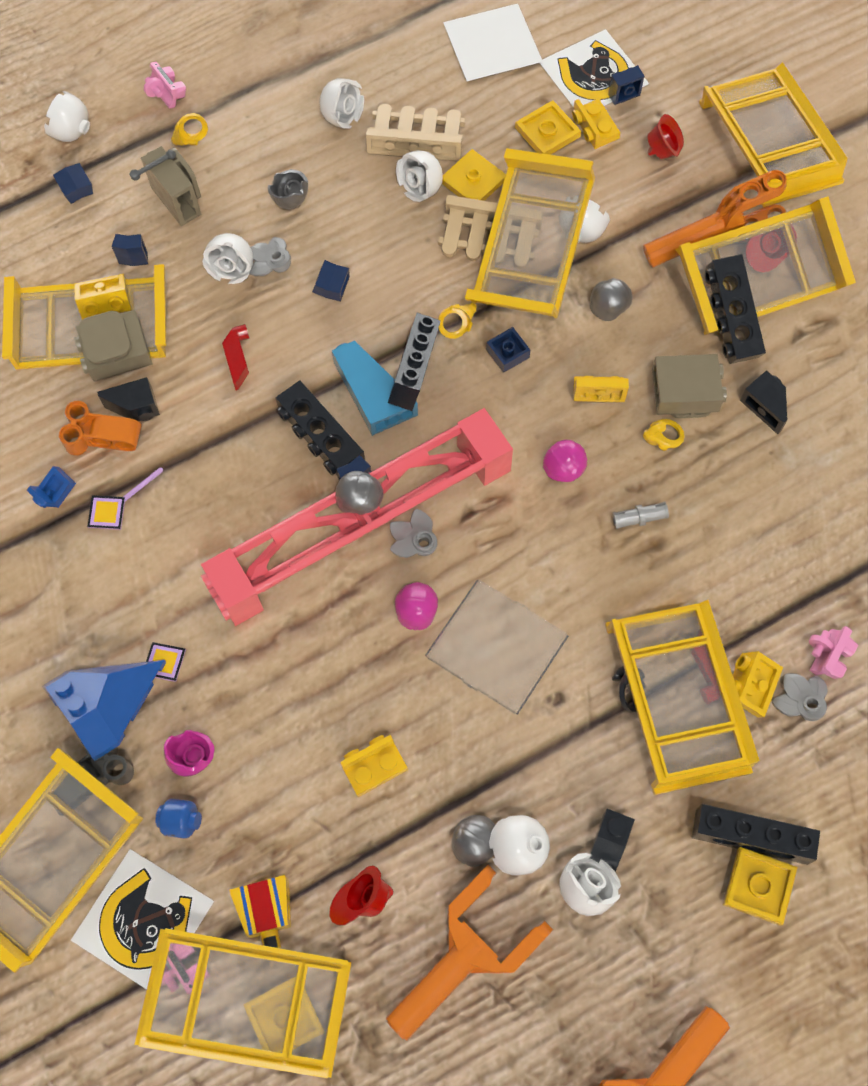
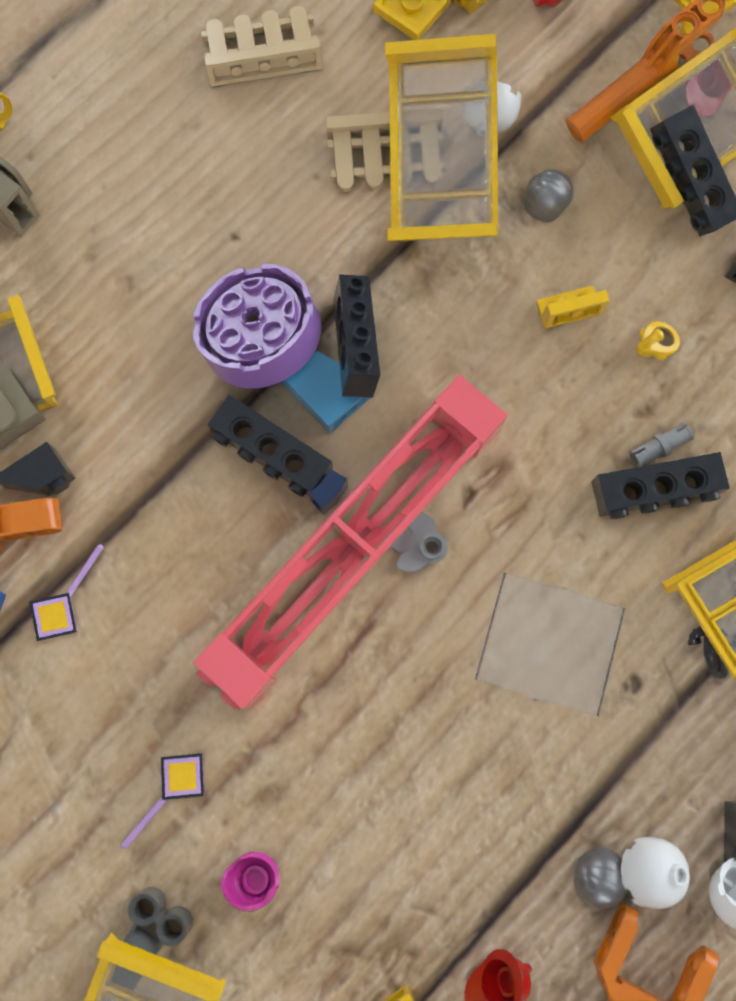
camera: 20 degrees left, 10 degrees up
blue wedge [42,660,166,761] -> none
blue head [155,799,202,839] -> none
white cylinder [203,233,253,284] -> none
red piece [222,324,250,391] -> none
light grey plate [249,237,291,276] -> none
flat silver hair [268,169,308,210] -> none
dark blue piece [312,260,350,302] -> none
white cylinder [320,78,364,128] -> none
flat silver hair [335,471,384,515] -> none
yellow bracket [340,735,408,797] -> none
dark pink hair [395,582,438,630] -> none
white cylinder [396,150,443,202] -> none
yellow piece [438,303,477,339] -> none
yellow plate [442,149,506,201] -> none
dark blue piece [486,327,531,373] -> none
dark pink hair [543,439,588,482] -> none
dark tan brick [652,354,727,418] -> none
none -> medium lavender brick [192,264,322,388]
none -> black brick [591,452,730,520]

